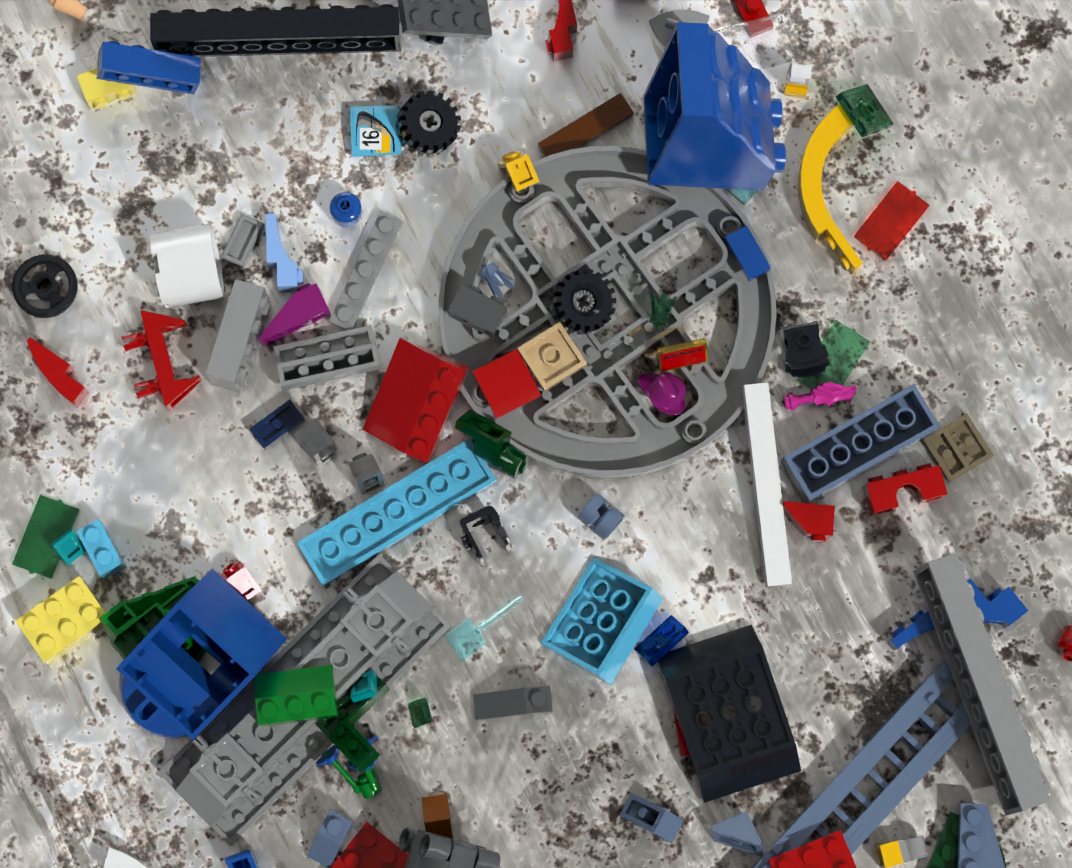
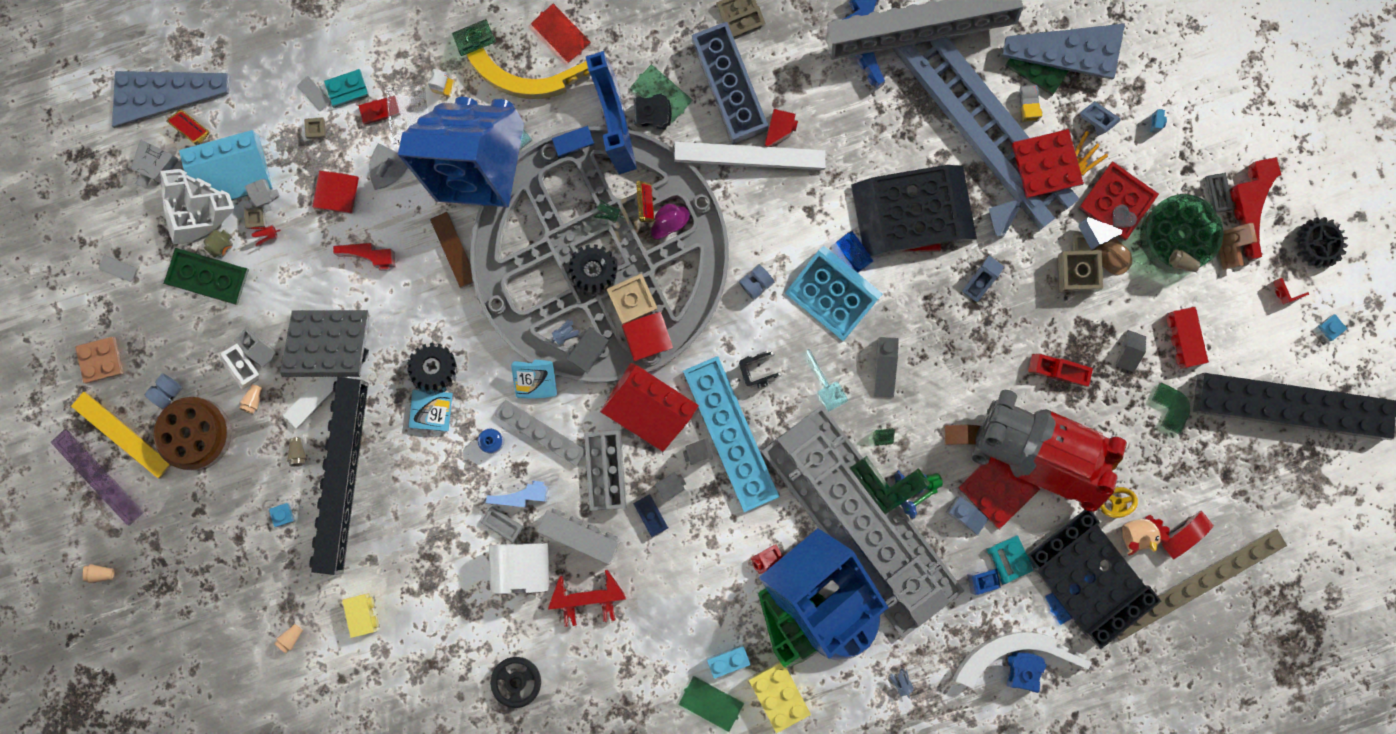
camera: 75 degrees left, 5 degrees up
red slope [27,337,89,408] -> none
teal plate [50,529,86,566] -> none
blue brick [96,41,201,95] -> none
green slope [255,665,339,727] -> none
magenta slope [259,283,331,347] -> none
teal tile [350,669,378,702] -> none
dark green plate [455,409,529,479] -> none
yellow bracket [497,151,540,191] -> none
dark pink piece [783,382,857,411] -> none
red arch [863,463,948,516] -> none
none -> medium azure slope [511,359,557,398]
none -> blue arch [586,51,637,175]
none -> sand blue piece [889,668,914,699]

